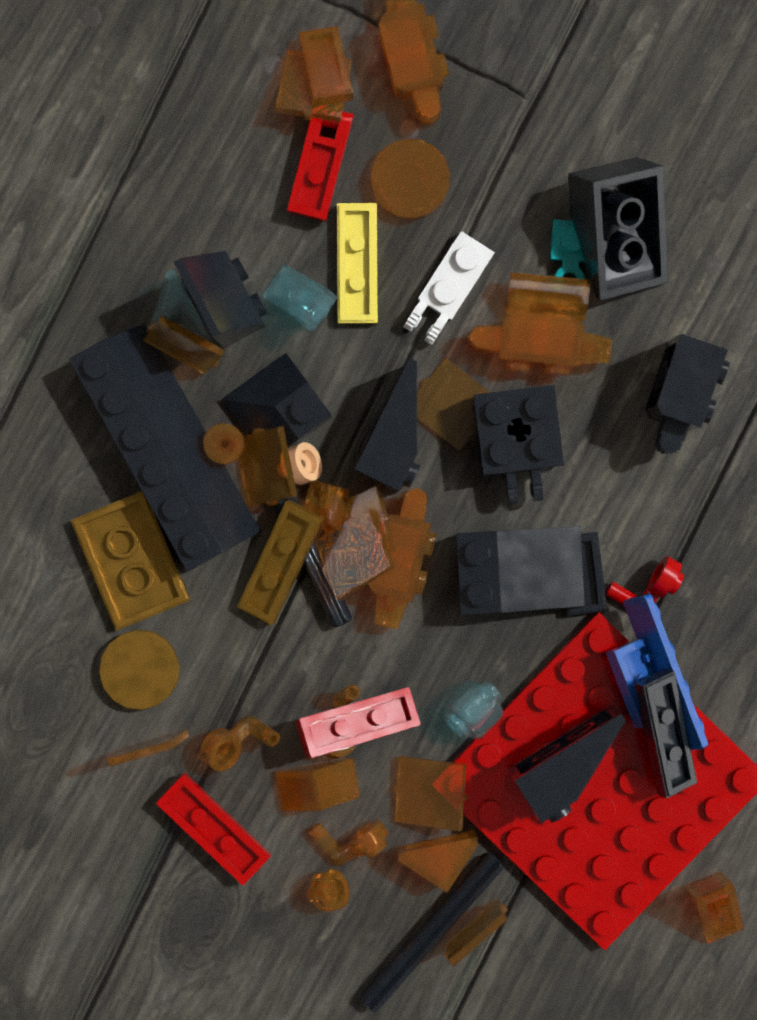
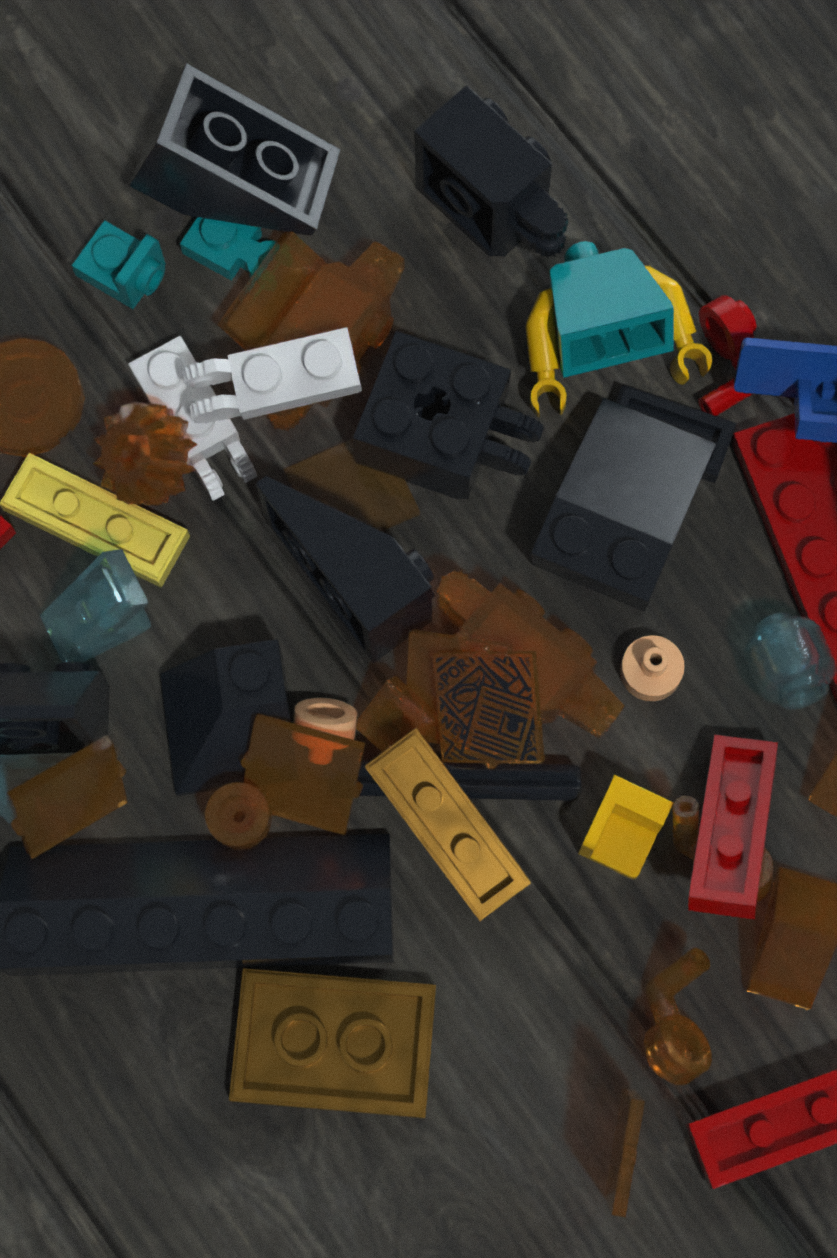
camera: 55 degrees left, 15 degrees down
pearl gold tile [99,629,180,710] -> none
none -> teal bracket [71,220,166,309]
none -> clear orange gear [92,402,198,506]
none -> white hinge [182,327,362,424]
none -> teal torso [526,241,712,417]
none -> yellow panel [578,775,674,879]
none -> light nougat tile [620,635,685,701]

